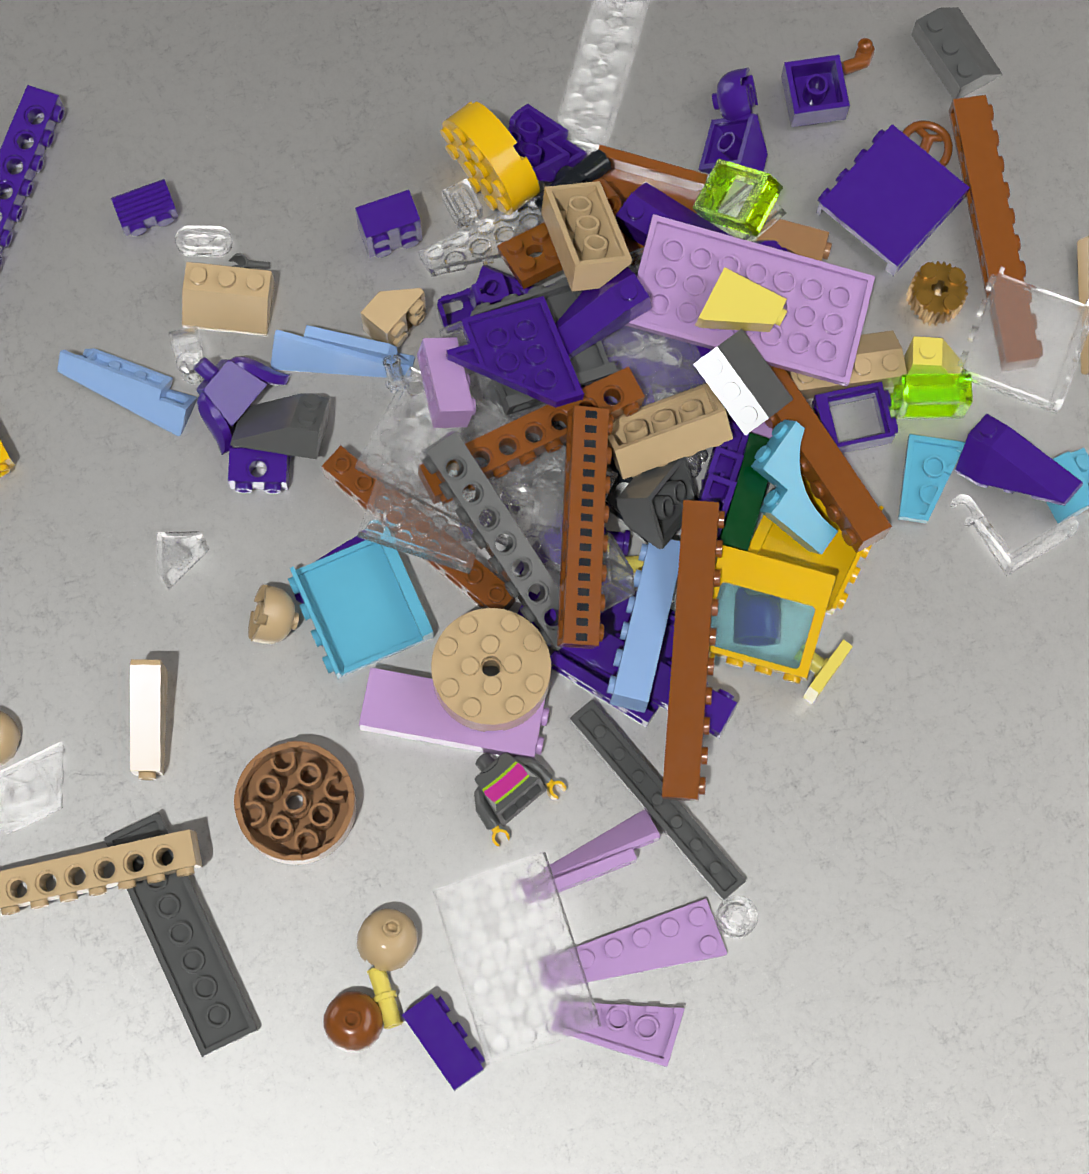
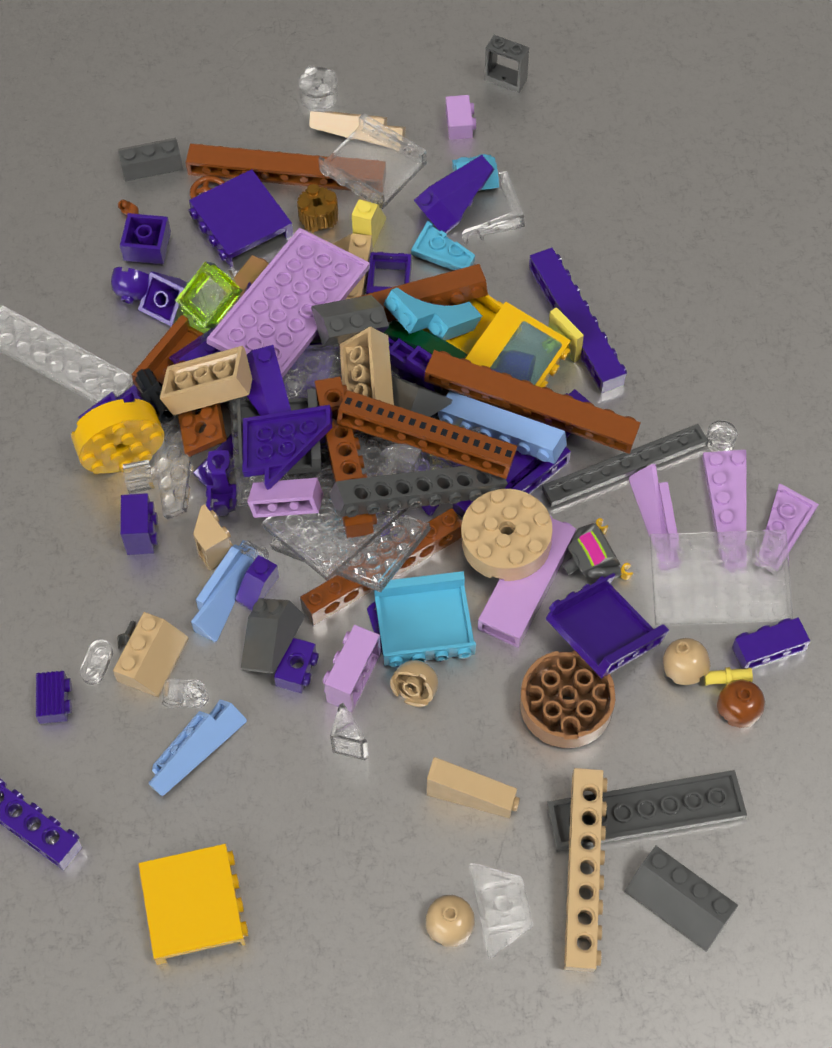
camera: 70 degrees left, 15 degrees down
torso [193,356,290,455] -> none
light yellow slope [695,267,787,332] -> none
clear neon green window [890,374,973,419] -> none
none -> dark purple slope [235,555,279,610]
none -> lavender brick [323,625,381,712]
none -> dark purple brick [529,248,627,394]
none -> dark purple panel [546,573,670,678]
none -> dark grey slope [625,846,738,952]

